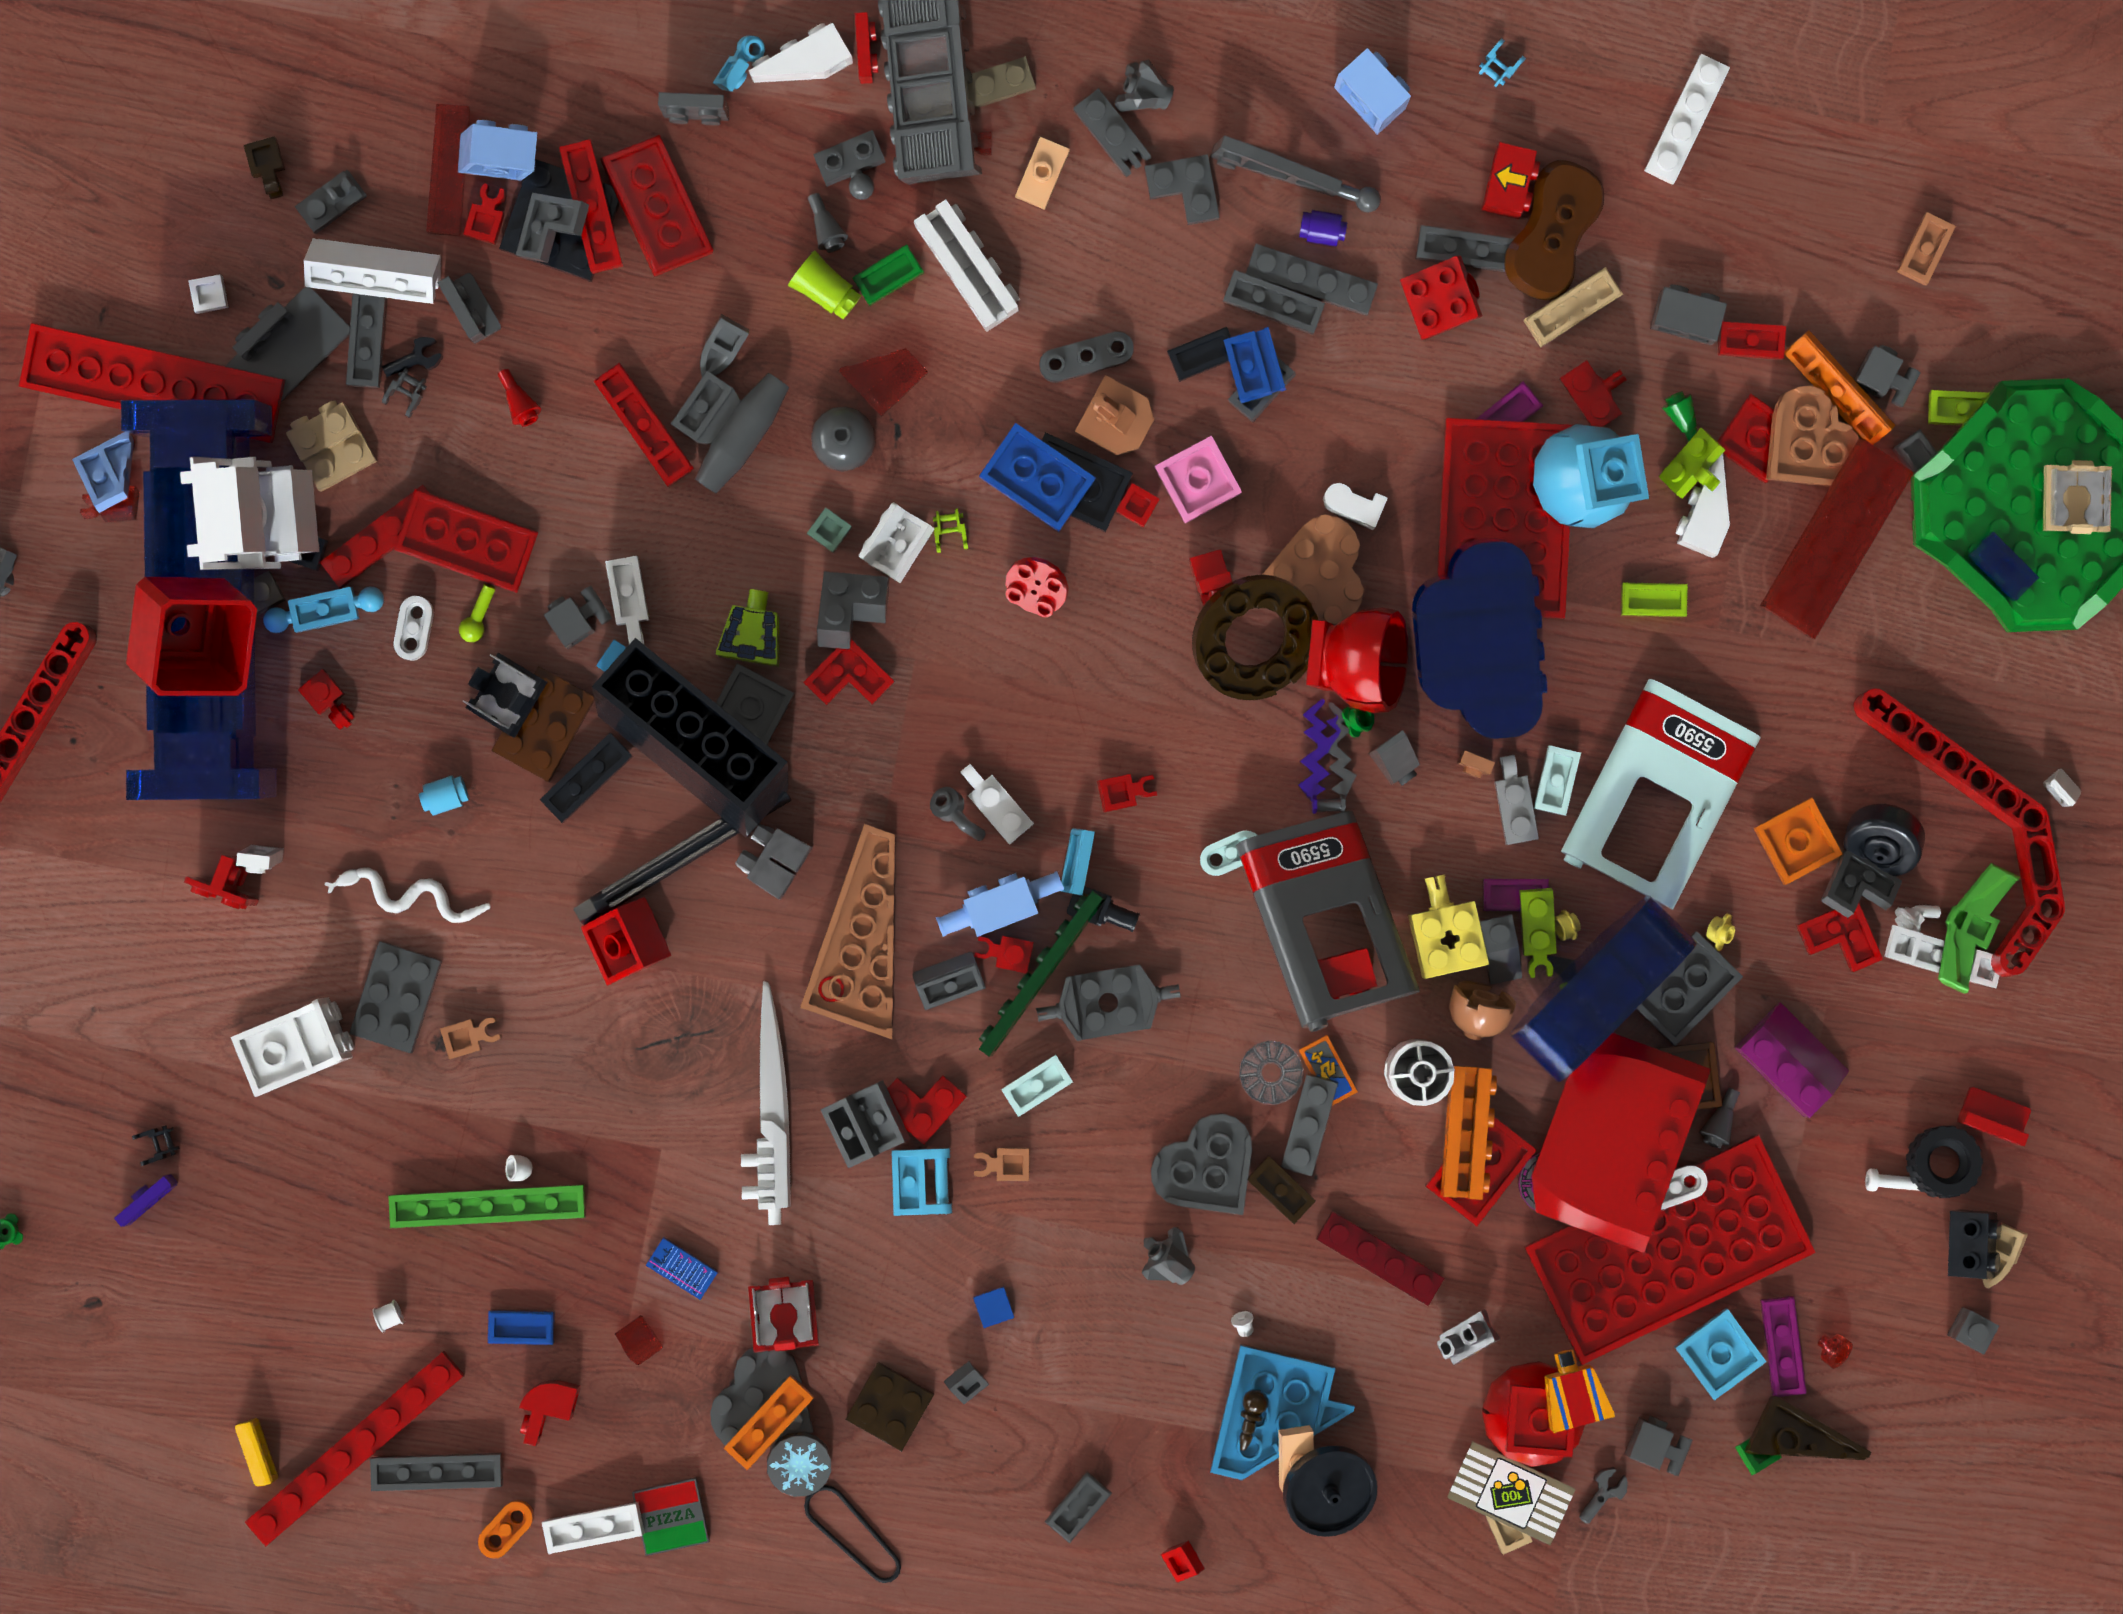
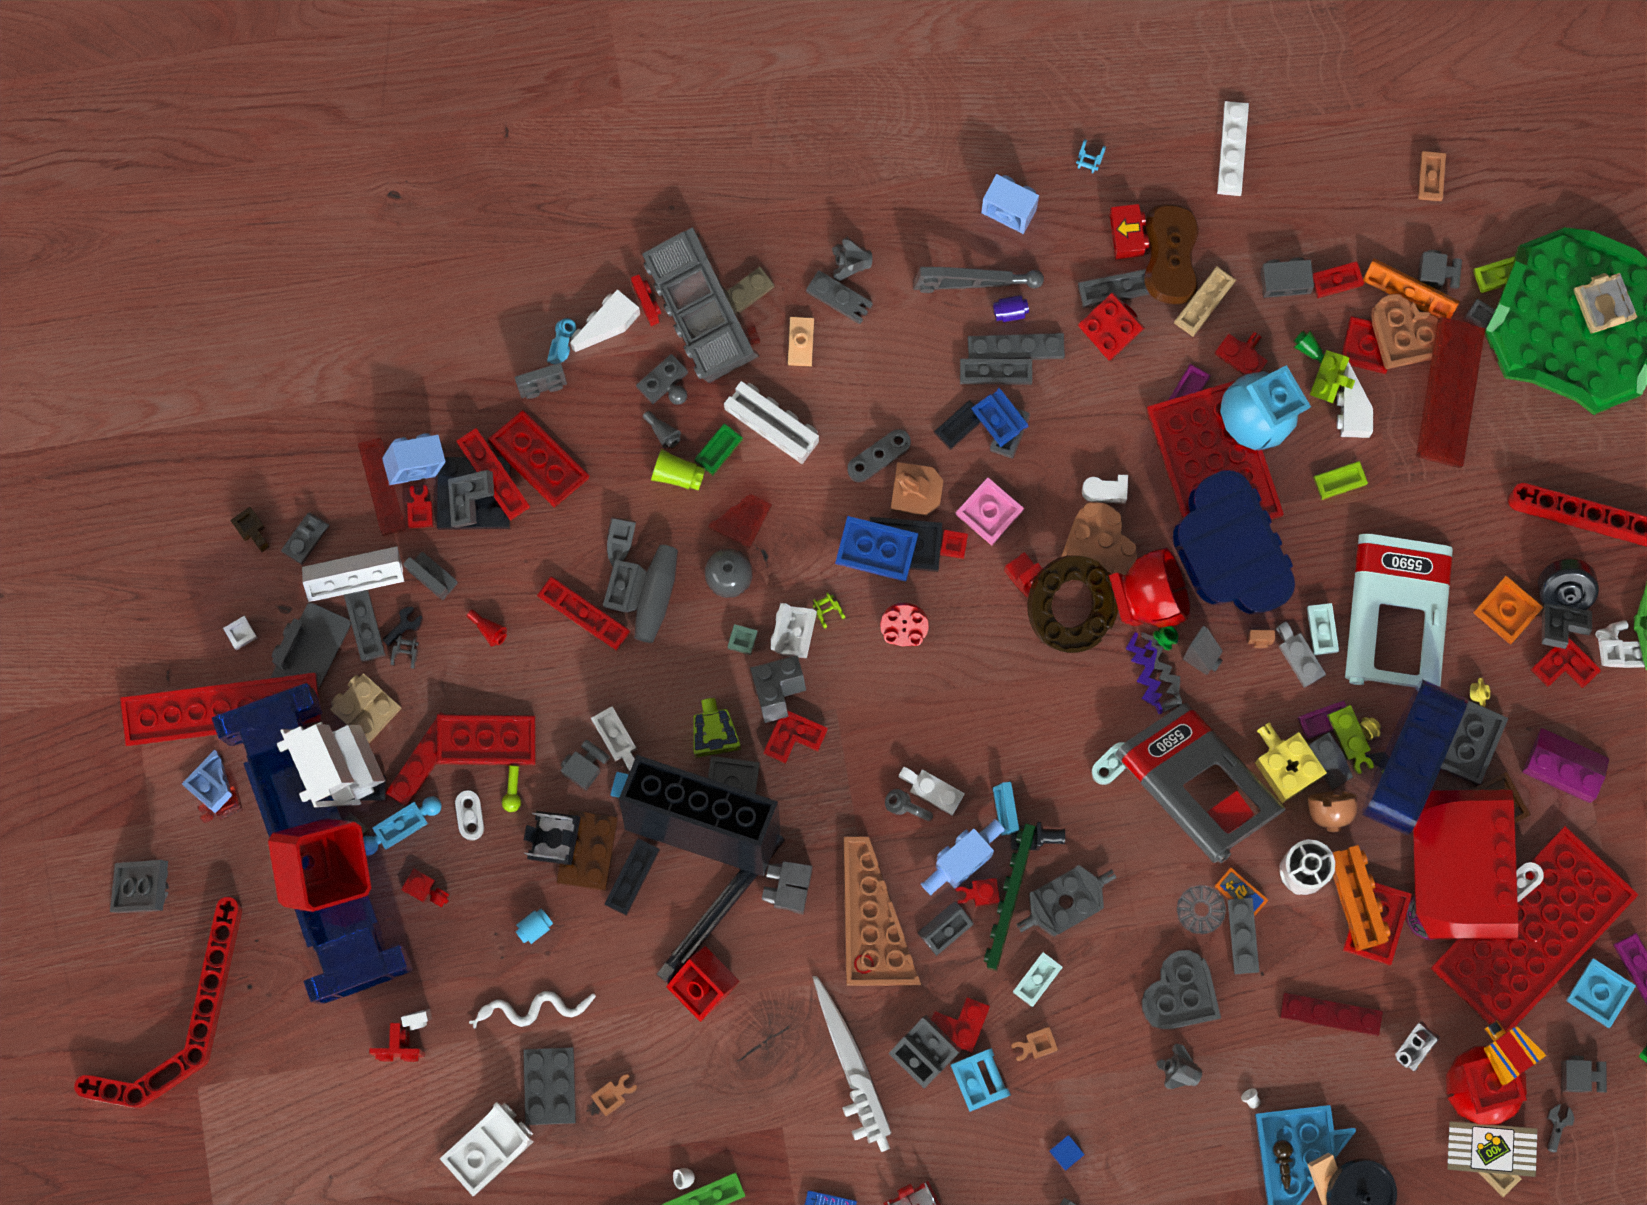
camera: 20 degrees left, 10 degrees down
red plate [1097,774,1157,812] -> none
dark grey plate [1144,154,1220,225] -> none
dark brown plate [1247,1155,1316,1224] -> none
dark grey cone [1699,1088,1740,1149] -> none
clear blue plate [1968,532,2039,601] -> none

